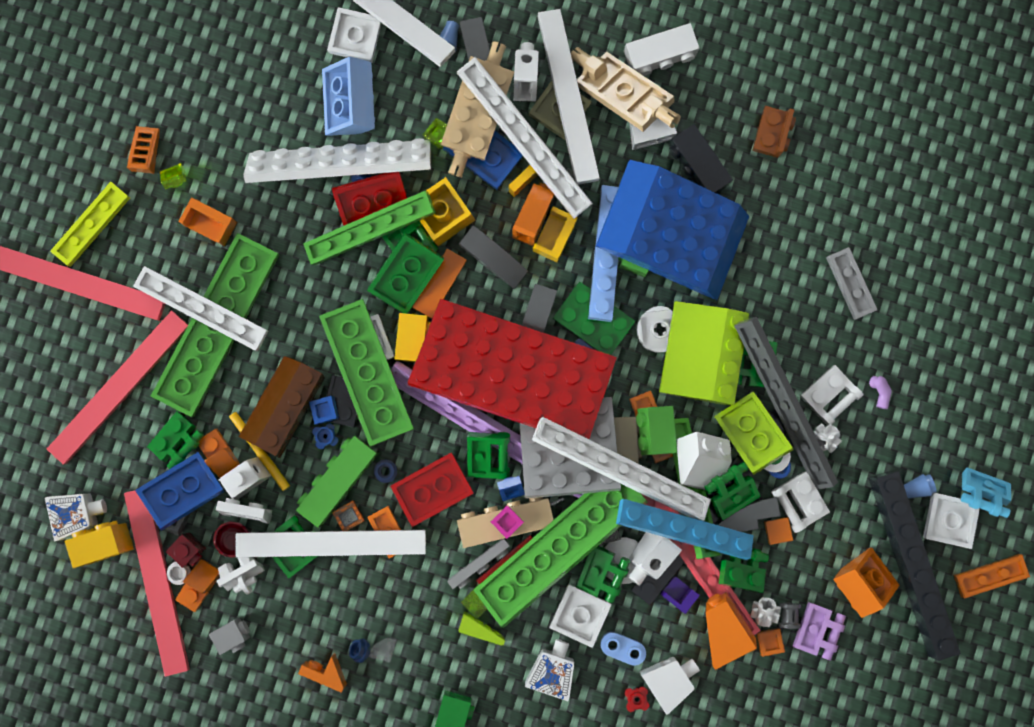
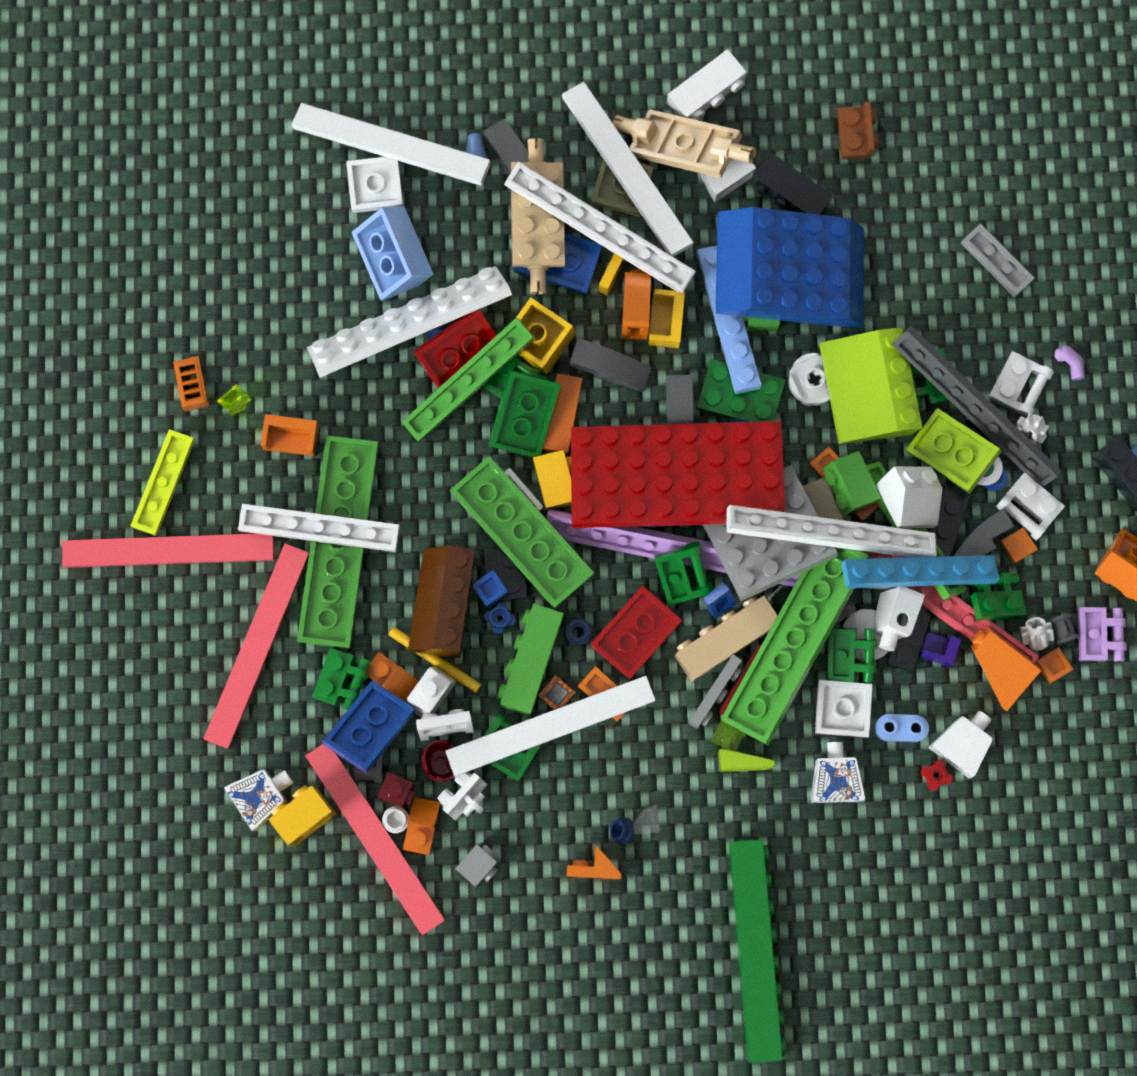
camera: 20 degrees left, 5 degrees down
clear neon green plate [422,118,447,150] -> none
dark pink plate [490,505,524,539] -> none
white torso [514,42,539,102] -> none
green plate [704,462,760,521] -> none

